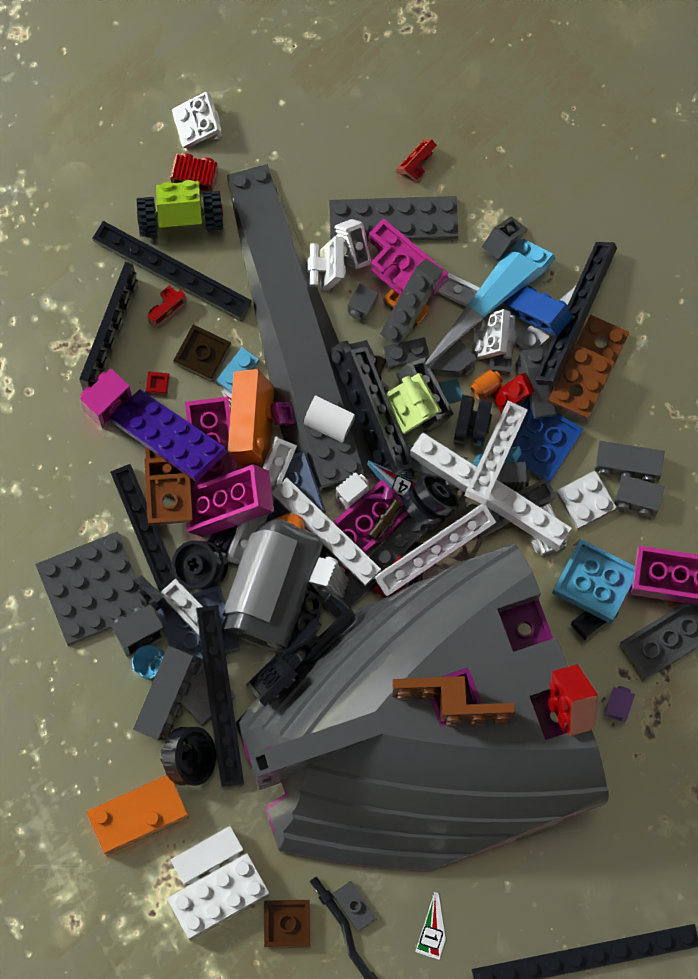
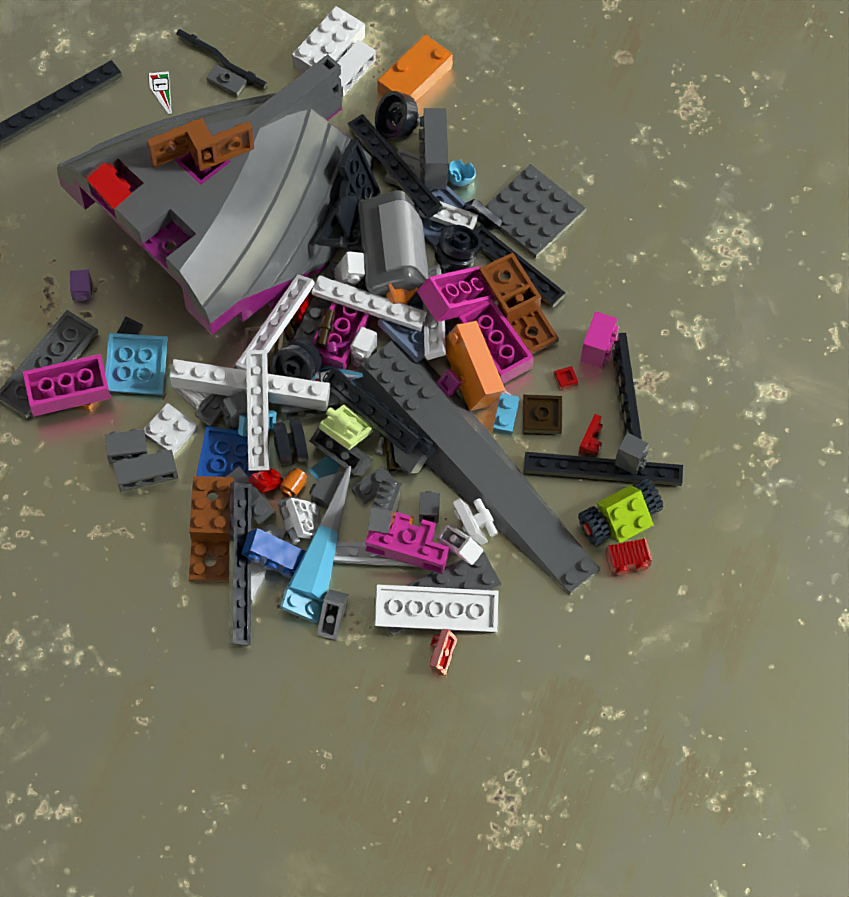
camera: 155 degrees right, 10 degrees down
dark purple plate [109,389,228,482] -> none
dark grey brick [111,604,166,657] -> none
white plate [172,92,222,149] -> none
reddish brown plate [264,900,310,947] -> none
white brick [304,395,355,443] -> none
none -> white plate [374,585,499,632]
none -> dark grey brick [614,433,649,475]

